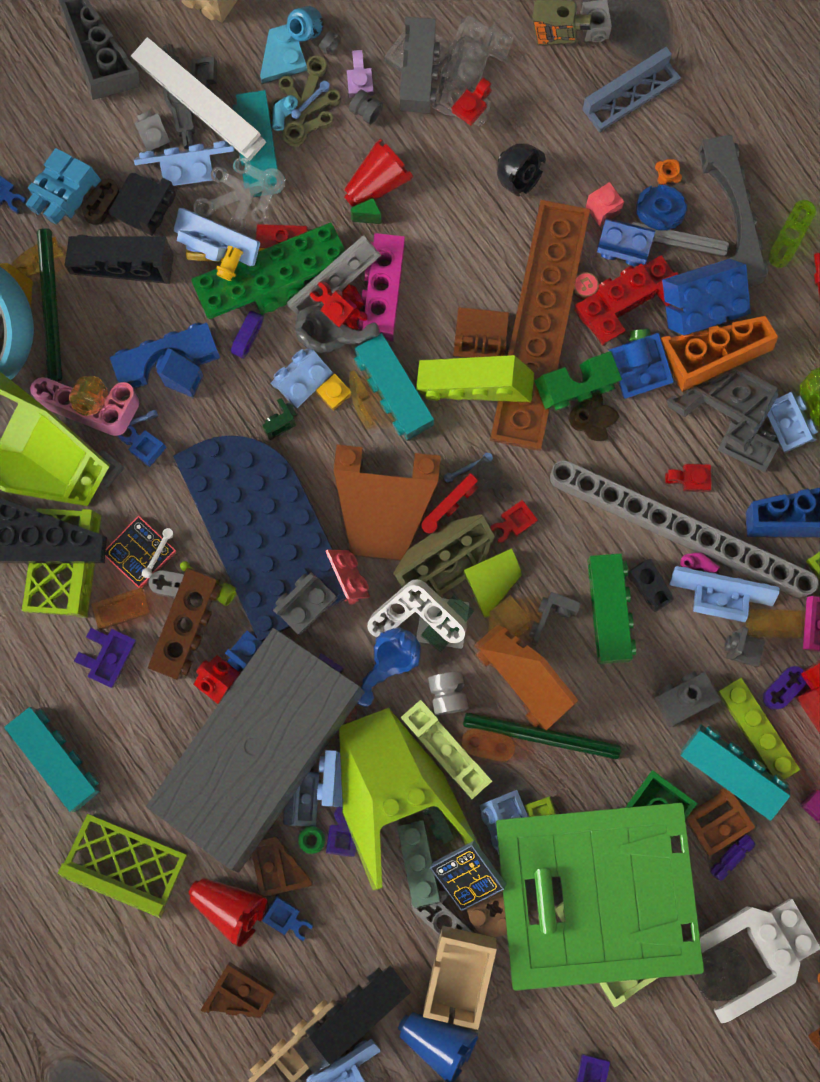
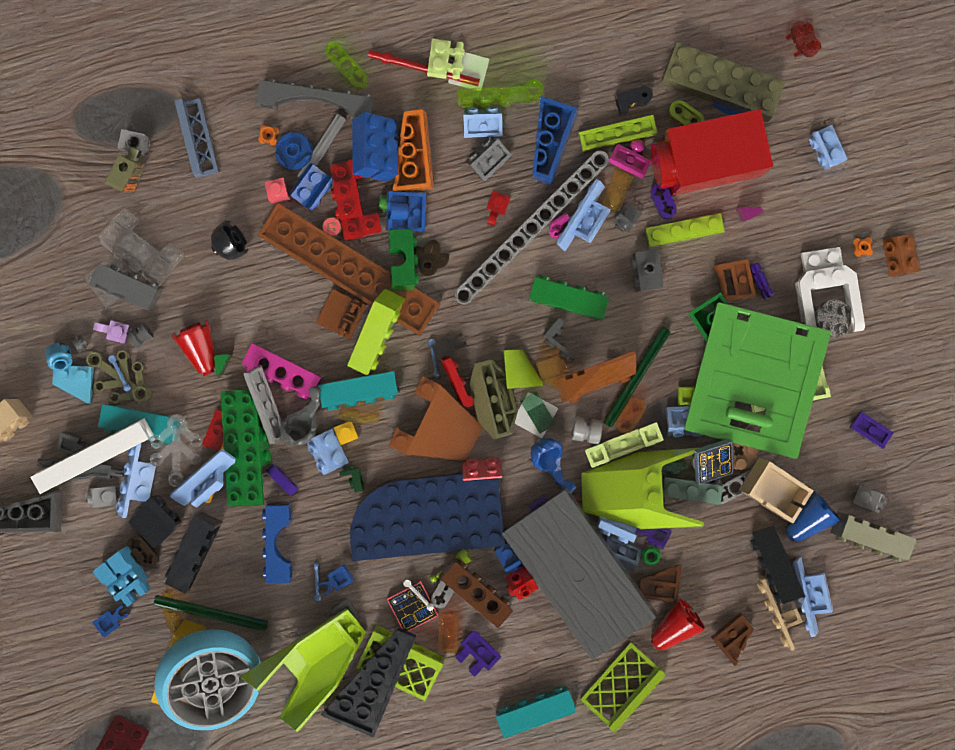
camera: 70 degrees left, 10 degrees up
bright pink beam [30,377,139,436] -> none
clear yellow head [69,376,108,416] -> none
blue slope [156,348,203,398] -> none
yellow pin [216,246,243,281] -> none
blue plate [261,895,313,941] -> none
medium azure arm [272,95,298,131] -> none
dark grey bracket [273,572,338,635] -> none
red plate [310,281,357,327] -> none
red plate [342,284,367,330] -> none
white beam [367,579,467,643] -> none
red plate [451,78,492,126] -> none
red plate [490,500,538,544] -> none
black leg [628,559,673,612] -> none
dark grey wing [667,366,778,453] -> none
teal brick [680,724,791,821] -> none

